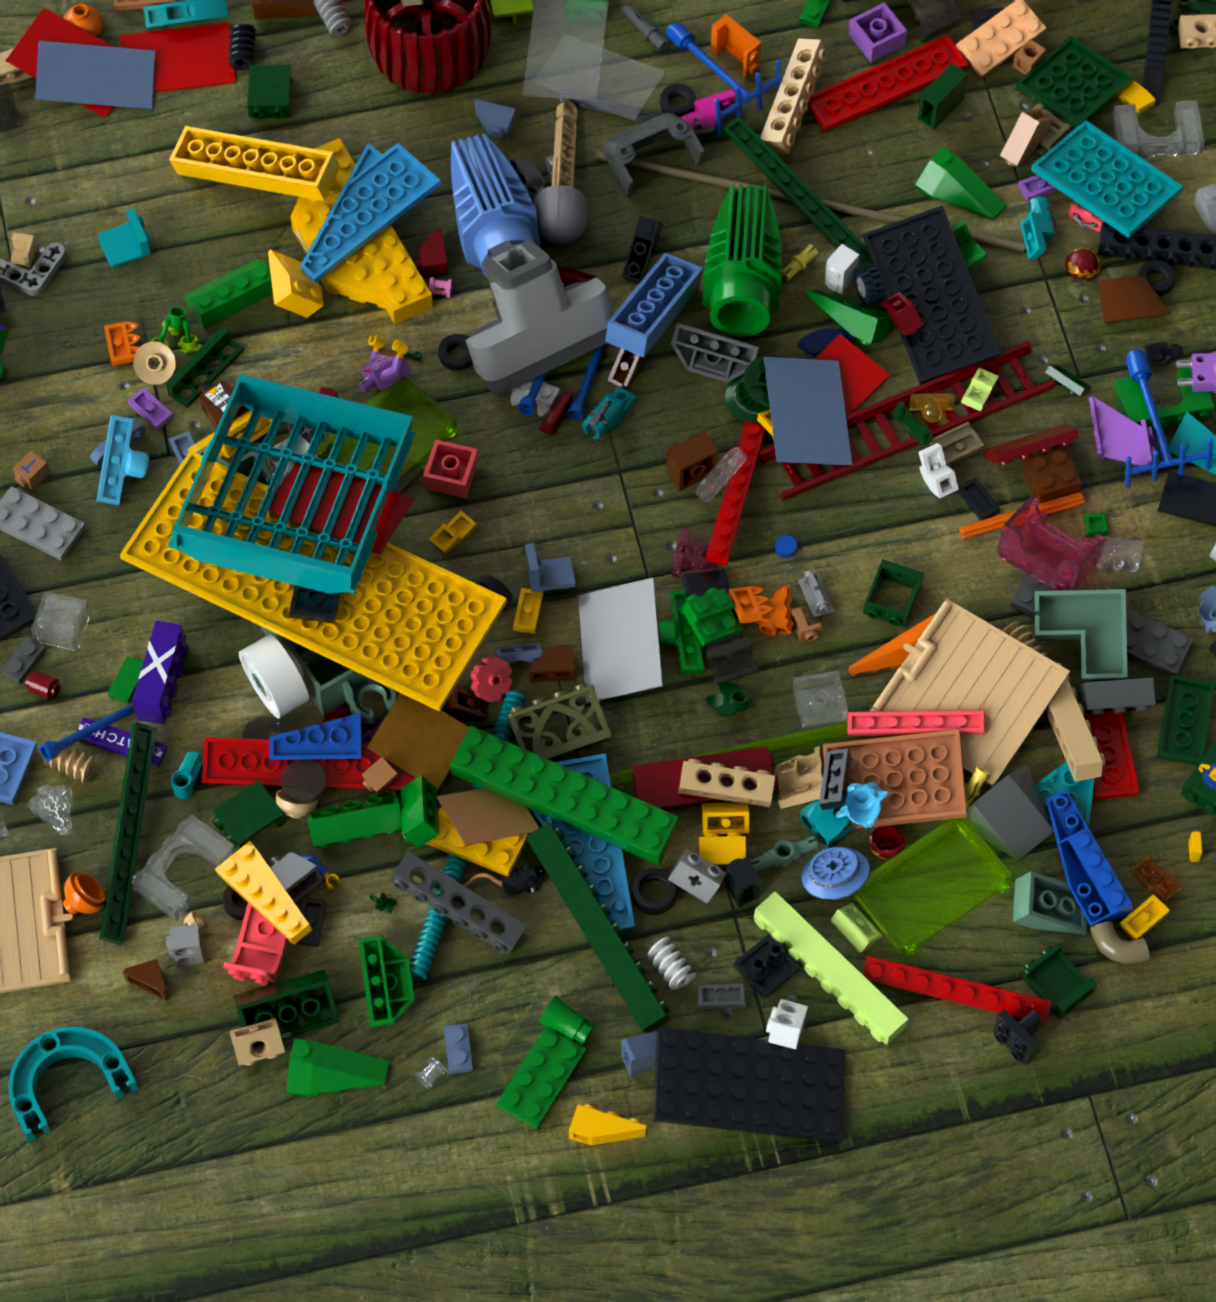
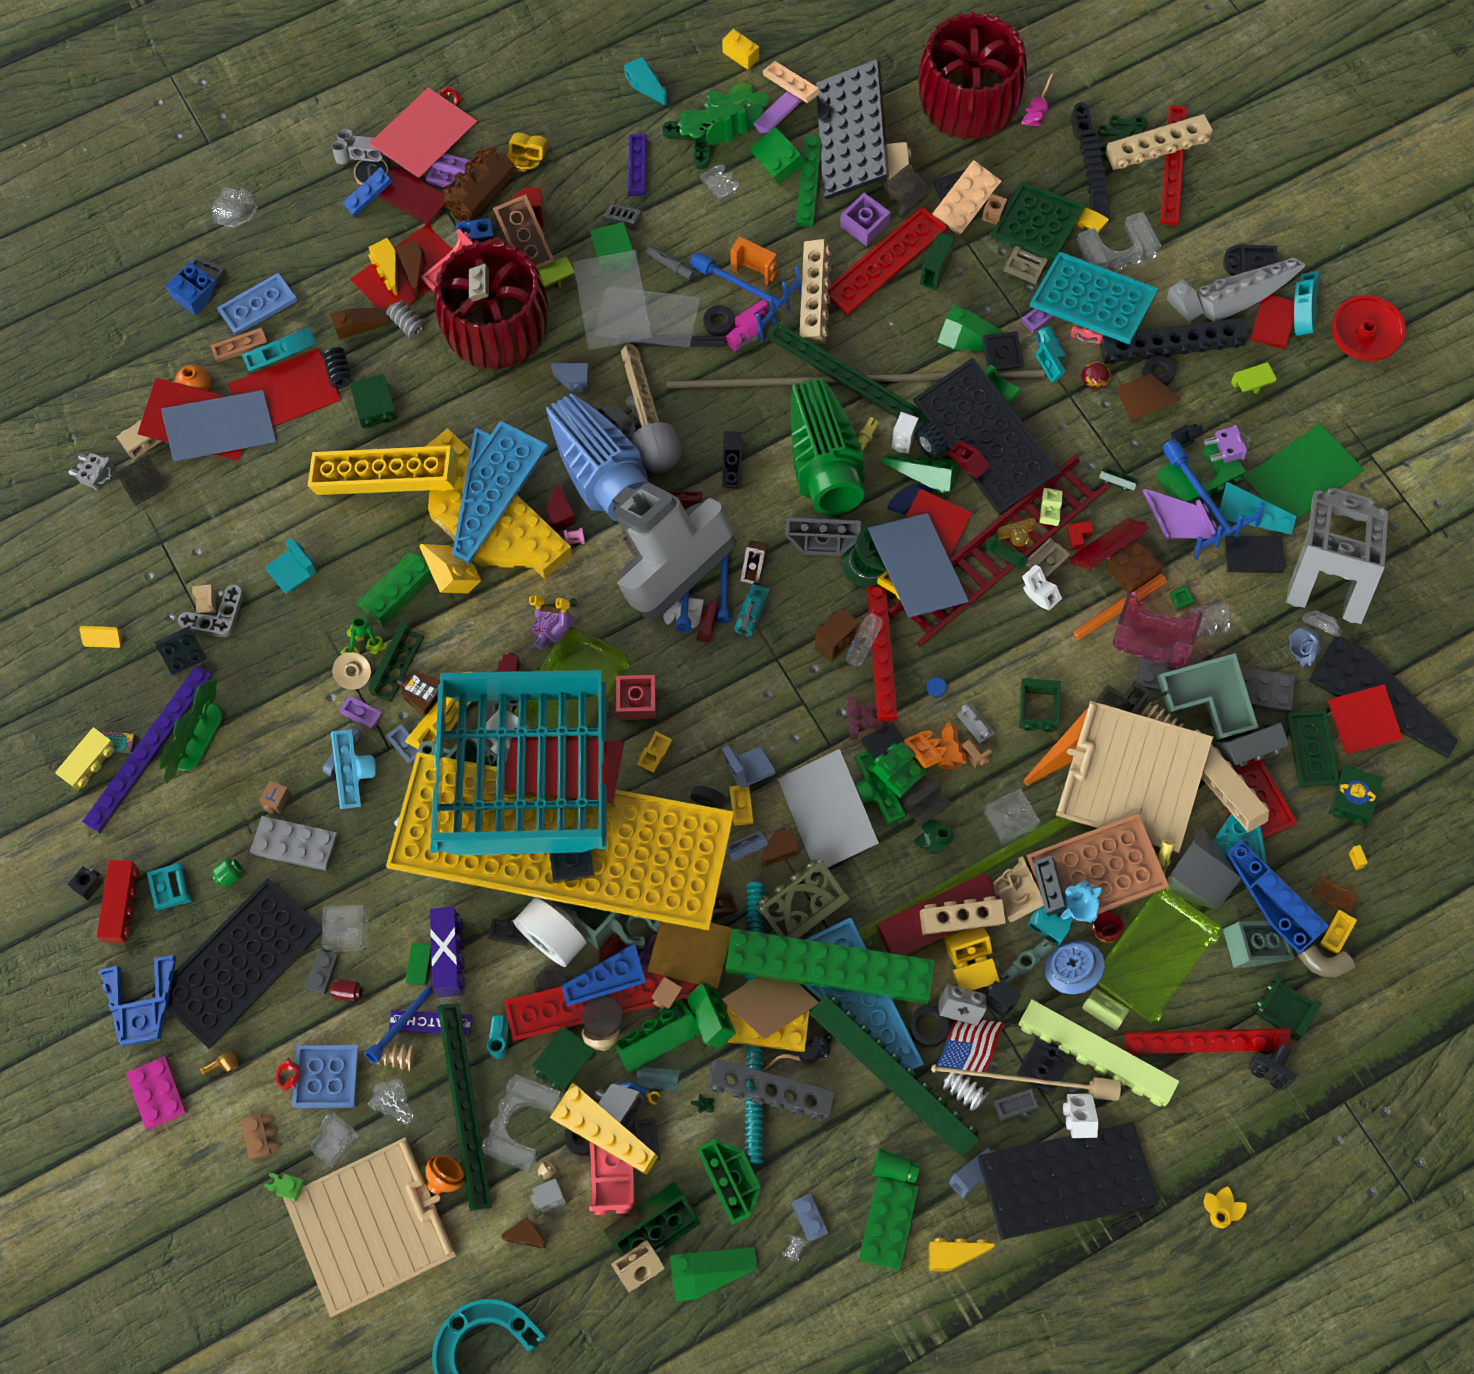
camera: 15 degrees left, 5 degrees up
orange plate [104,321,140,366] -> none
black tyre [438,334,473,371] -> none
coral plant [471,655,512,702] -> none
dark grey windscreen [602,113,704,197] -> none
medium blue brick [605,253,703,358] -> none
coral tile [847,710,985,736] -> none
black tile [957,477,1001,521] -> none
slope [1000,109,1055,167] -> none
none -> black plate [488,918,529,947]
none -> clear light blue hinge [637,1066,680,1092]
none -> flag [931,1020,1121,1101]
none -> black plate [982,331,1024,371]
none -> red piece [1066,521,1093,550]
none -> clear smoke brick [1096,681,1151,714]
none -> yellow plate [1204,1187,1247,1228]

